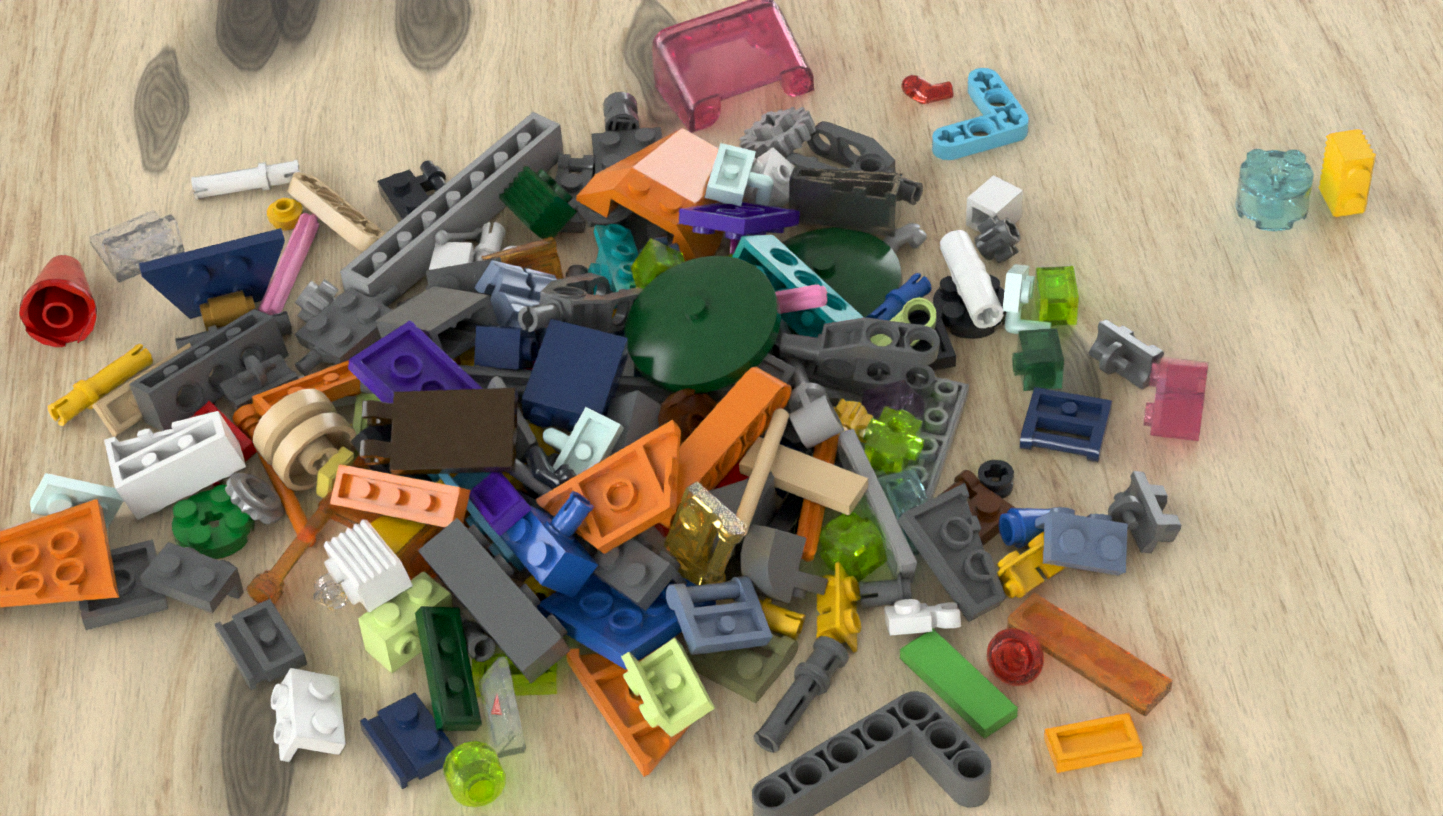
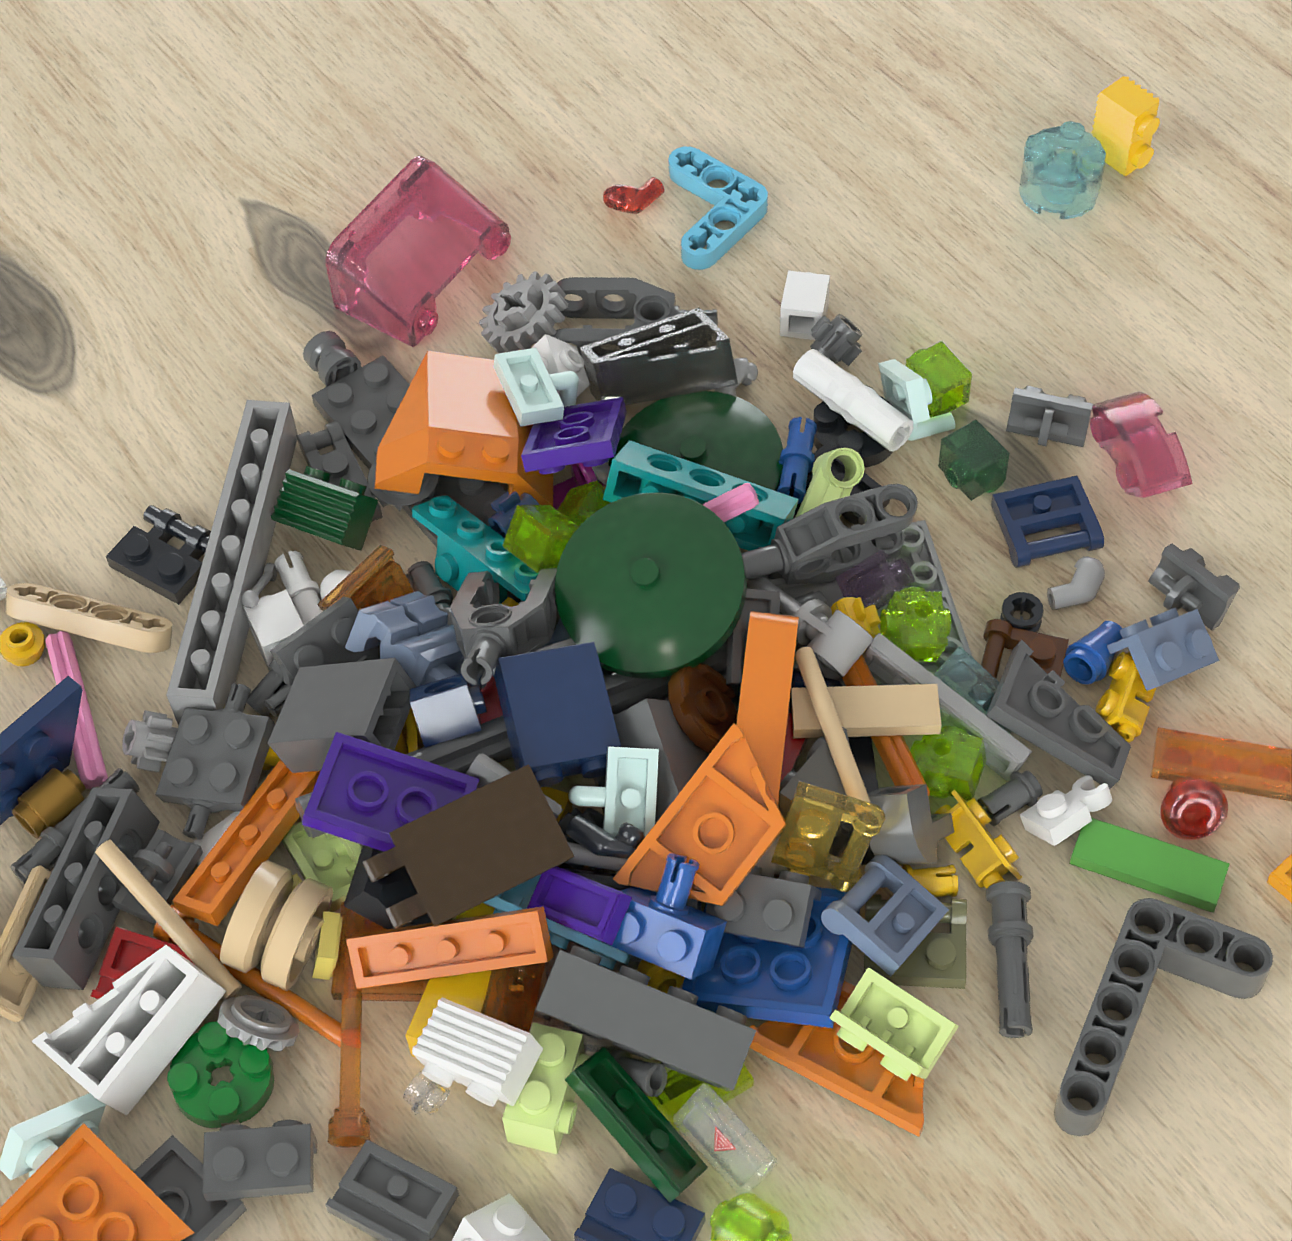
camera: 30 degrees left, 10 degrees up
none -> tan bar [95,840,242,999]
none -> light grey arm [1047,557,1105,610]

